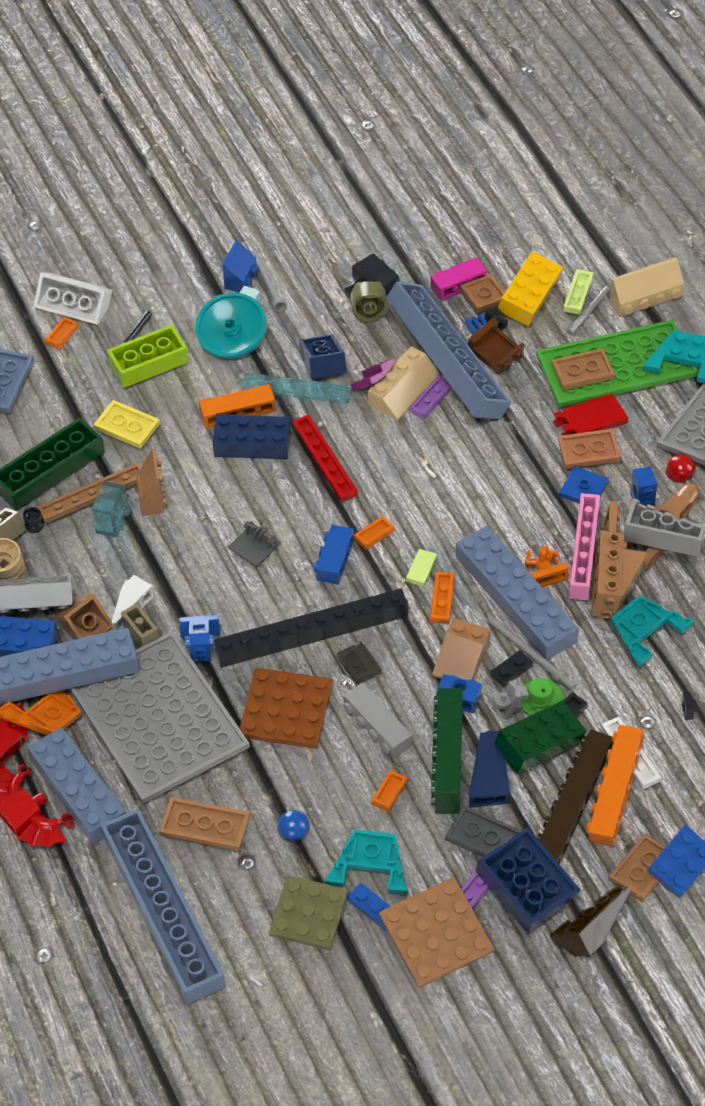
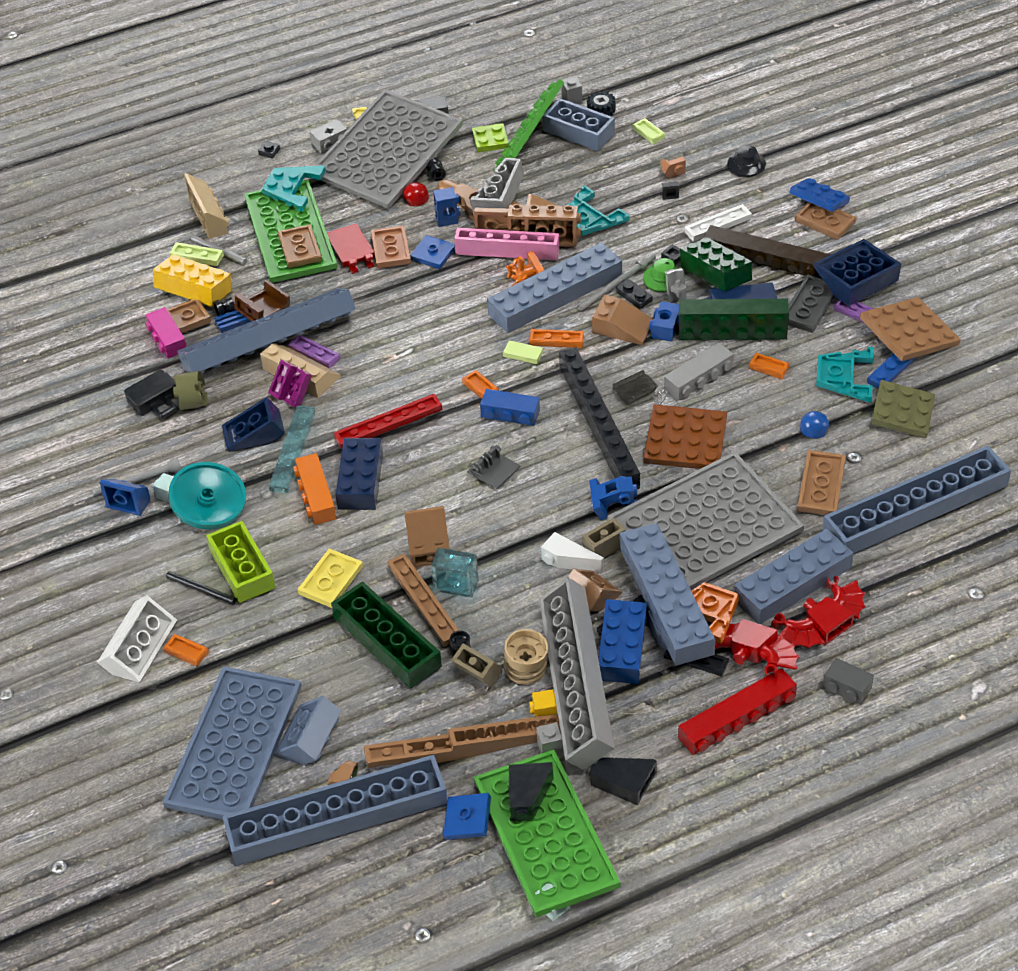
camera: 90 degrees left, 5 degrees down
dark brown wedge [549,887,631,957] -> none
orange brick [586,724,644,846] -> none

